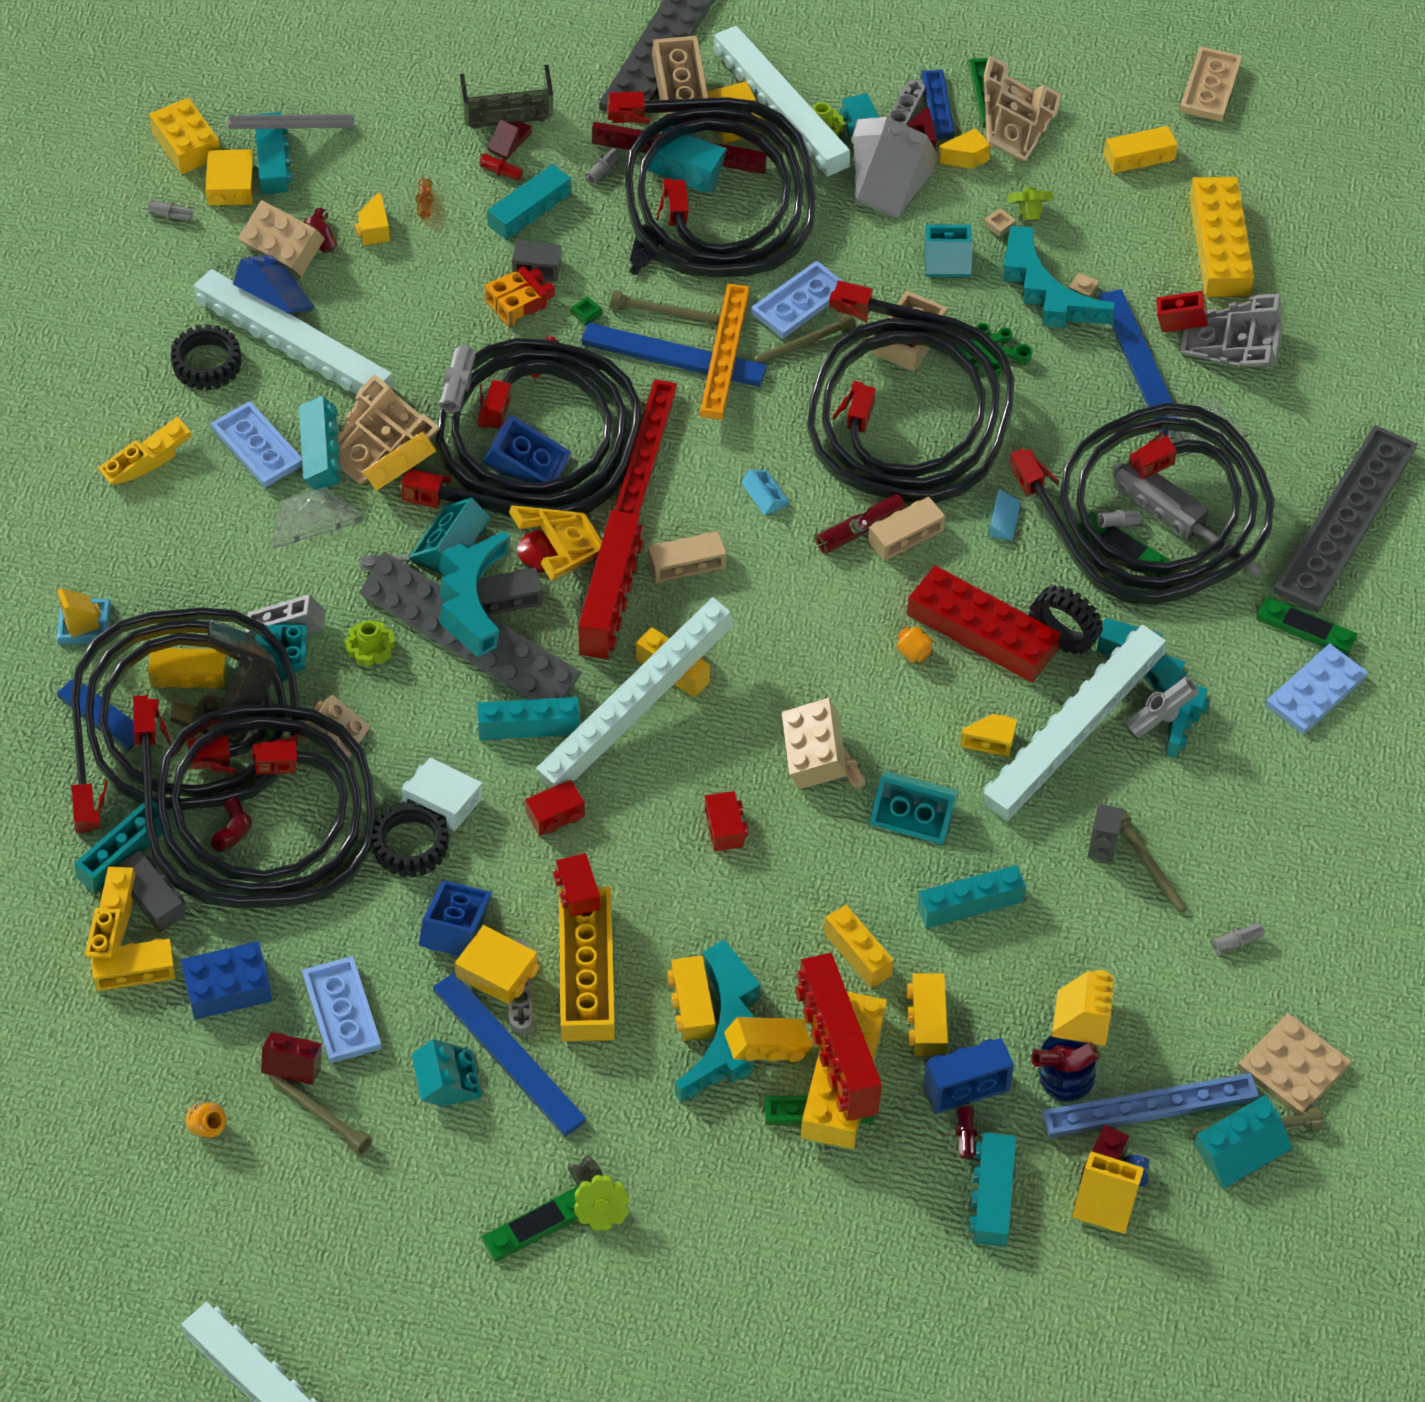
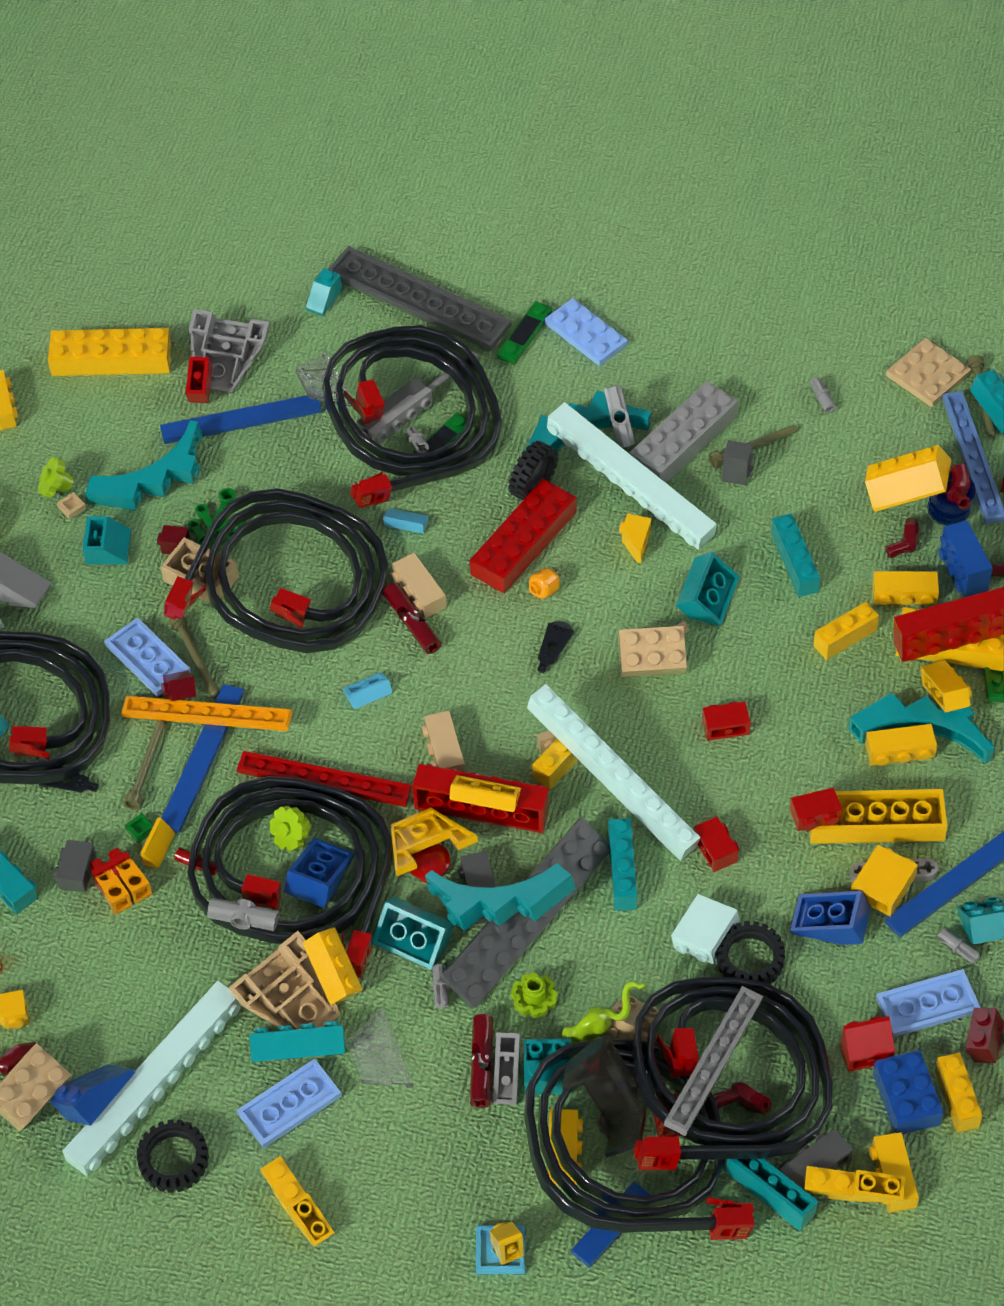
camera: 85 degrees left, 0 degrees up
tan plate [1069,272,1099,298] -> none
none -> yellow slope [140,817,175,869]
none -> dark red brick [157,525,190,555]
none -> dark red brick [161,671,196,701]
none -> lime plant [270,806,311,851]
none -> teal slope [306,268,342,316]
none -> yellow slope [450,775,521,812]
none -> dark red piece [470,1014,493,1108]
none -> black piece [537,621,574,673]
none -> lime animal [562,981,646,1044]
none -> light grey brick [629,381,738,483]
none -> light grey plate [664,986,763,1136]
none -> red slope [840,1016,895,1072]
none -> dark red arm [885,517,920,559]
none -> yellow brick [935,1053,982,1133]
none -> light grey axle [937,927,981,964]

